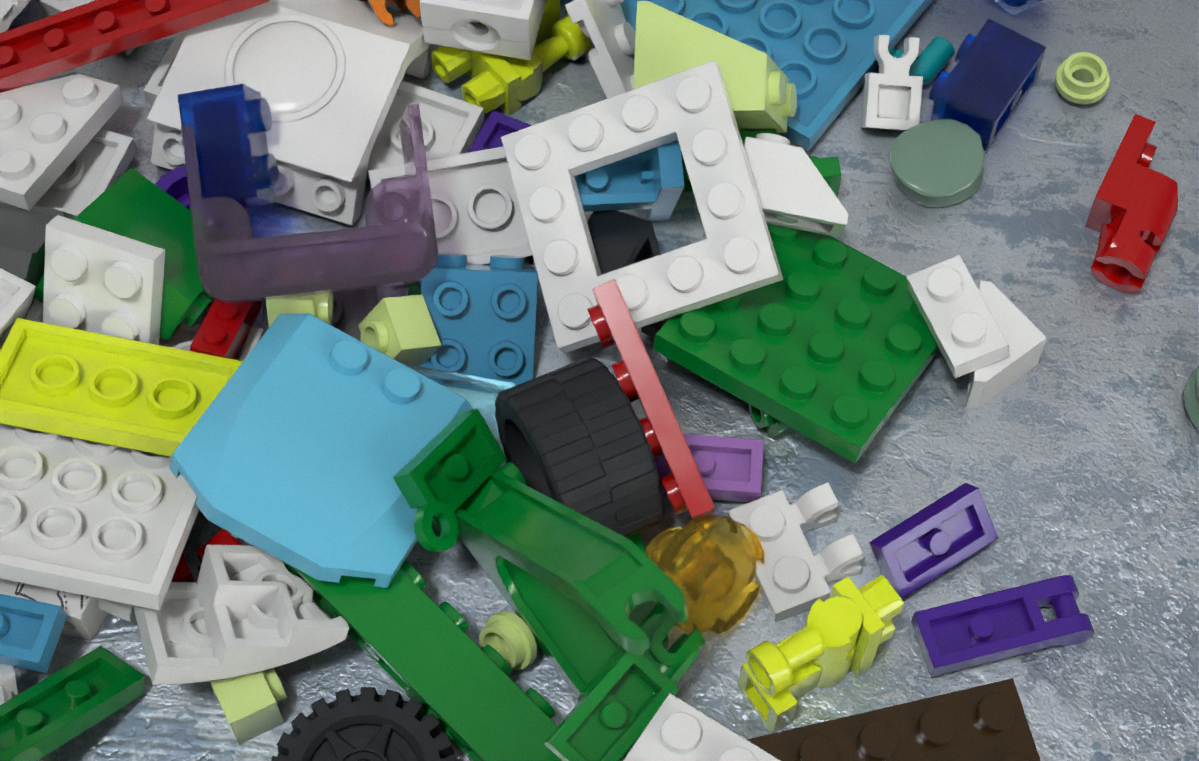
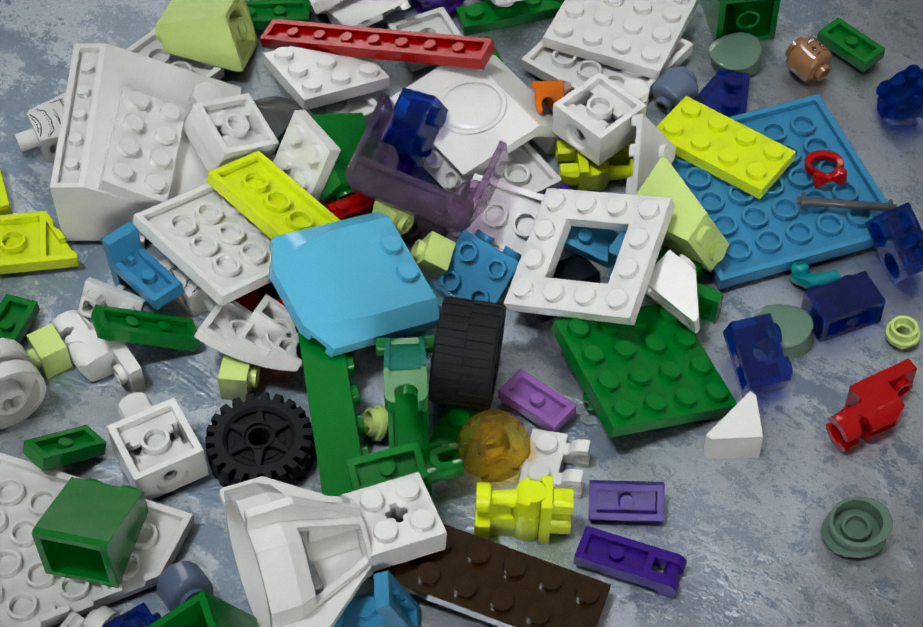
camera: 35 degrees right, 10 degrees down
green hinge [393,408,507,552] -> none
plate [587,279,715,522] -> none
white plate [861,35,923,131] -> none
white plate [906,255,1009,379] -> none
none -> clear blue brick [723,313,793,398]

